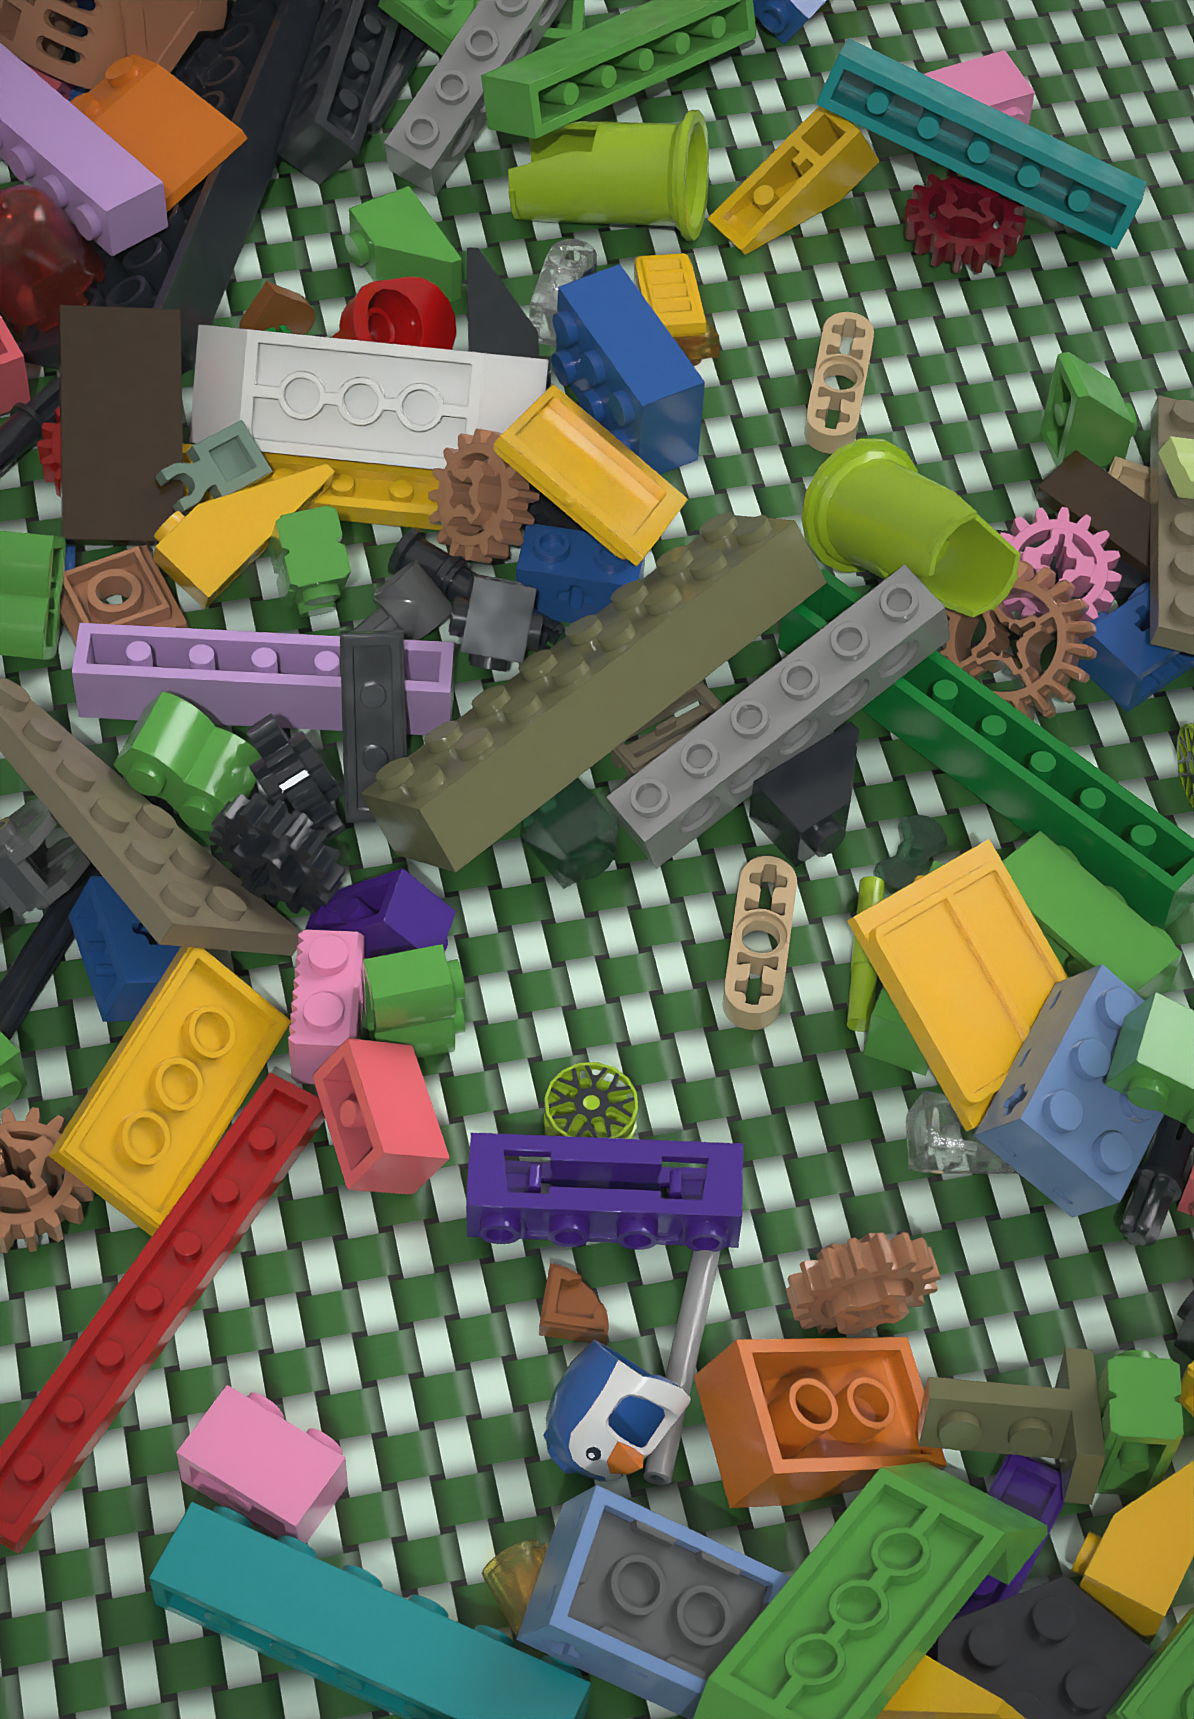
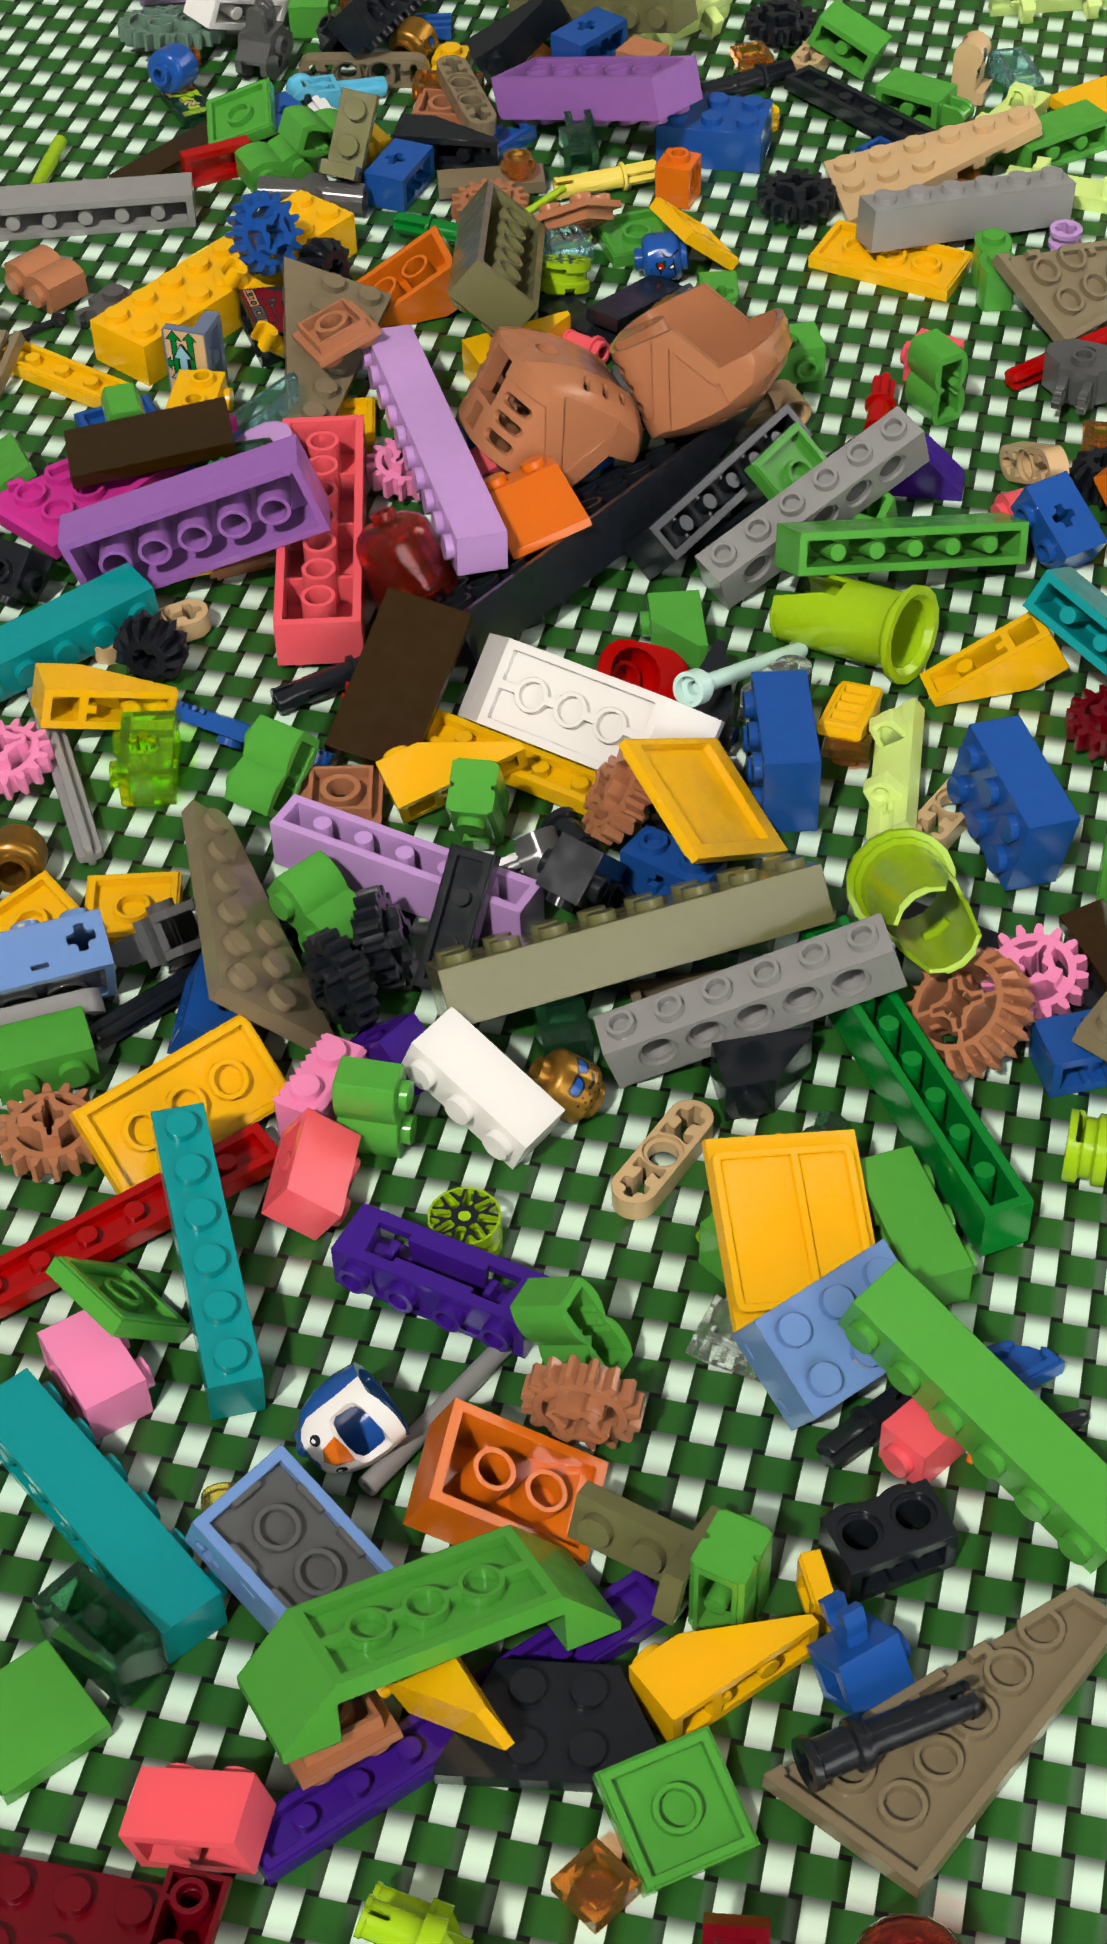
camera: 30 degrees right, 10 degrees down
sand green plate [155,420,272,514] -> none
dark orange tile [239,281,315,335] -> none
dark orange tile [539,1263,609,1346] -> none
none -> bright green tile [45,1256,190,1343]
none -> teal brick [151,1103,266,1421]
none -> white brick [401,1006,565,1170]
none -> bright green brick [510,1276,633,1377]
none -> pearl gold head [527,1048,606,1124]
none -> light aqua piece [673,642,808,708]
none -> yellowish green hinge [863,697,925,840]
none -> blue brick [947,715,1081,891]

